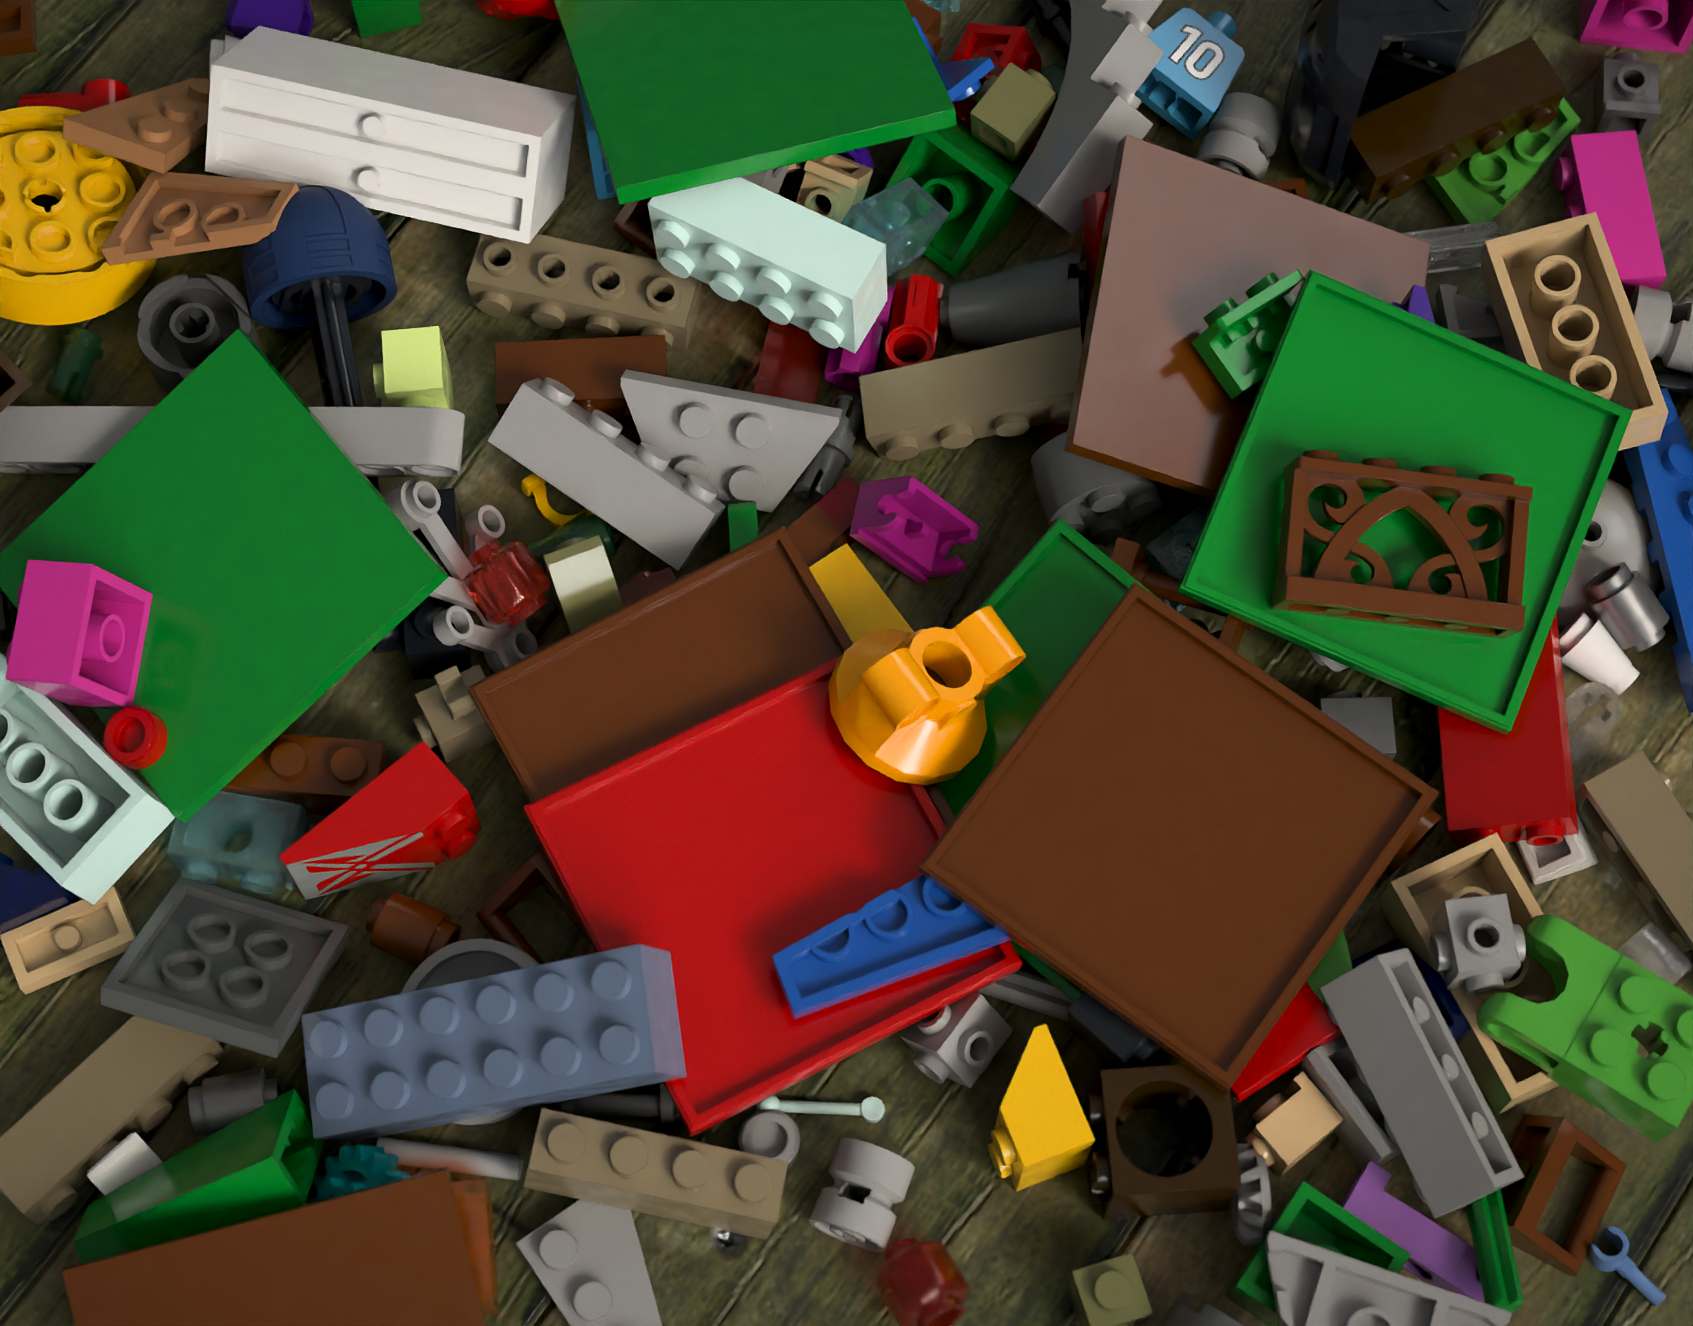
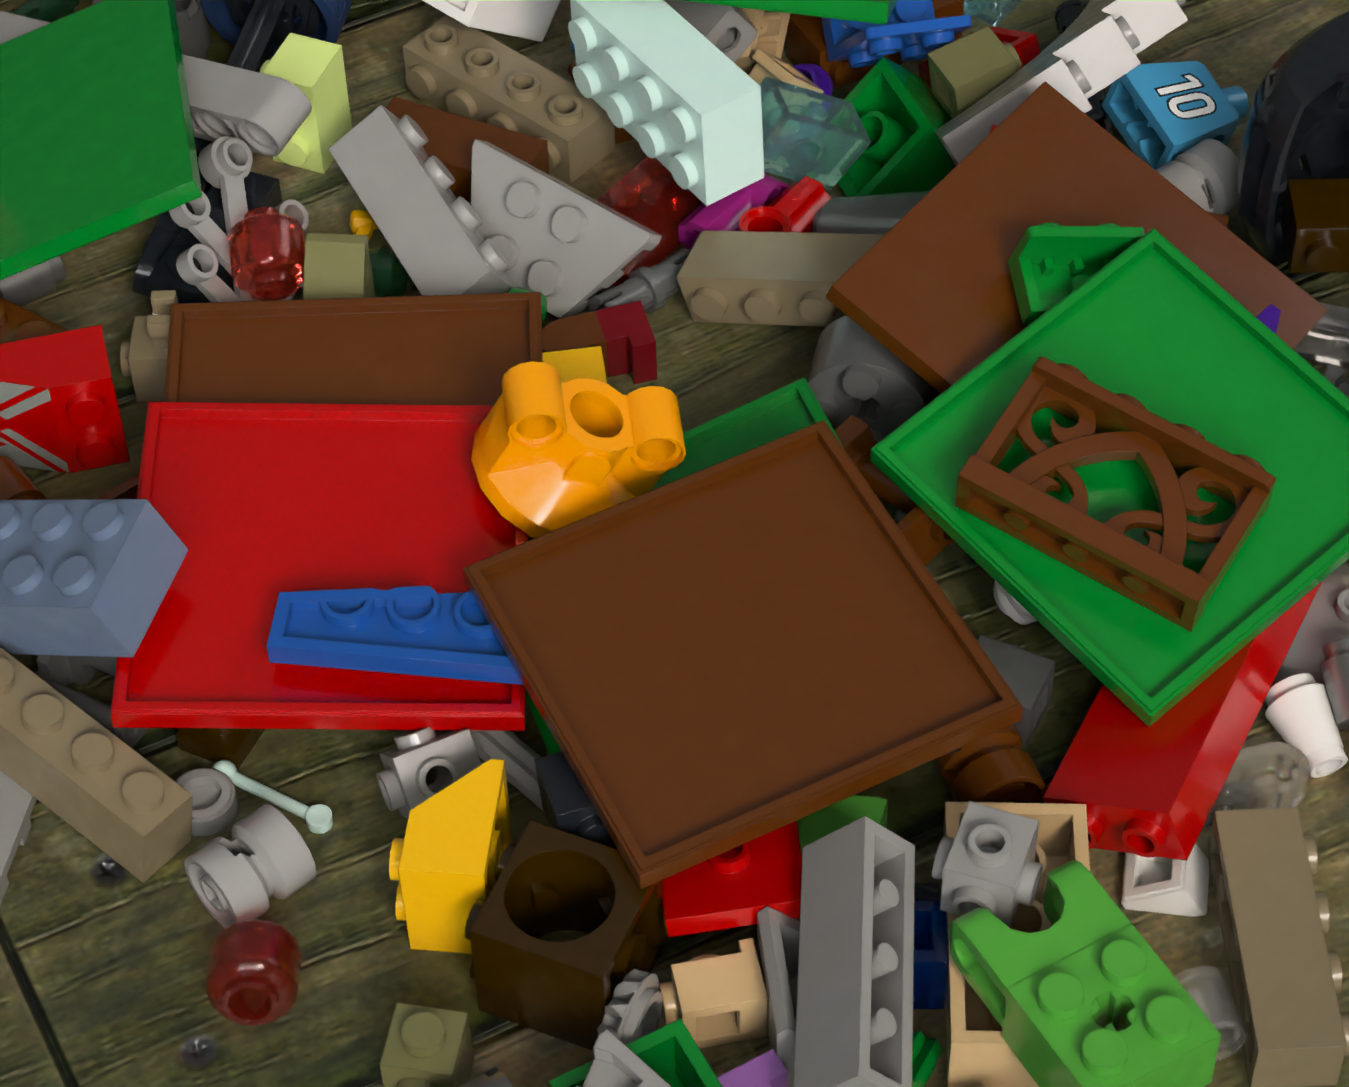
camera: 30 degrees right, 20 degrees down
magenta hinge [849,475,979,584] -> none

